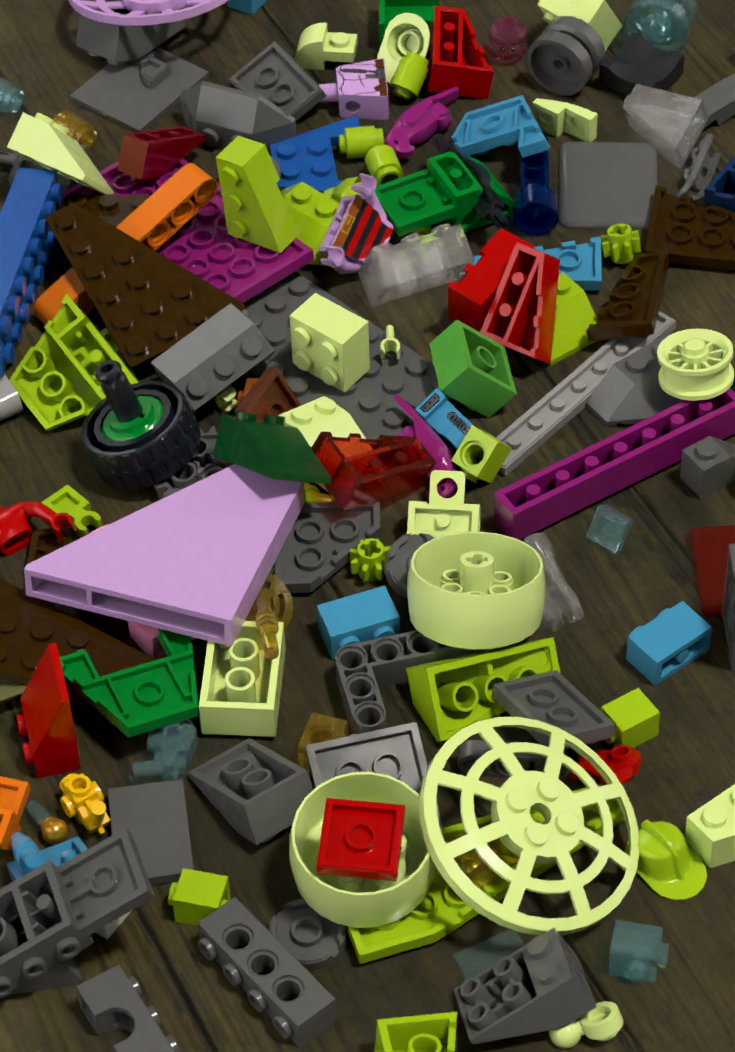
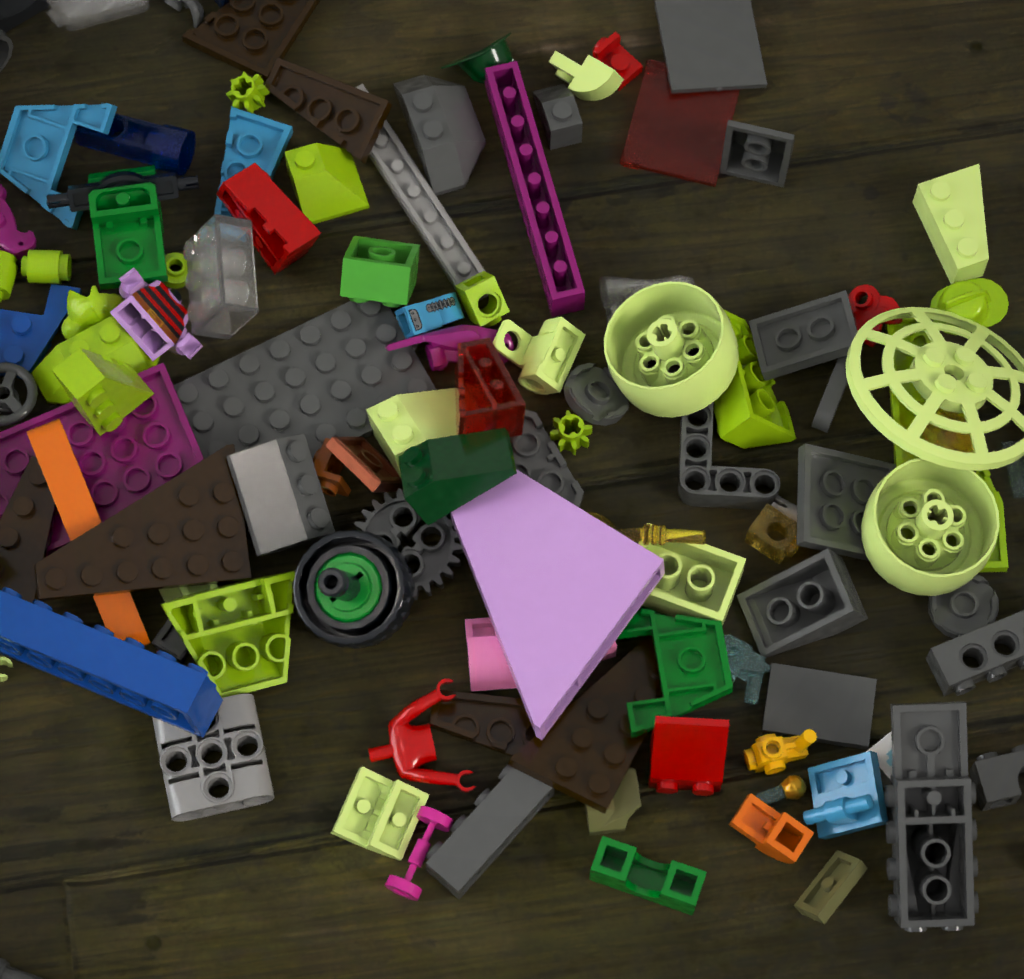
camera: 75 degrees left, 20 degrees up
lime plate [41,484,102,538] -> none
lime brick [168,868,231,926] -> none
yellowish green brick [290,293,370,392] -> none
red tile [316,798,405,881] -> none
dark azure brick [317,586,400,660] -> none
yellowish green hand [380,325,401,360] -> none
red wedge [480,242,560,364] -> none
yellowish green slope [533,99,598,142] -> none
dark grey piece [558,142,658,229] -> none
clear light blue tile [586,503,633,553] -> none
lime brick [601,688,660,748] -> none
dark azure brick [626,601,712,686] -> none
yellowish green wheel [657,329,734,401] -> none

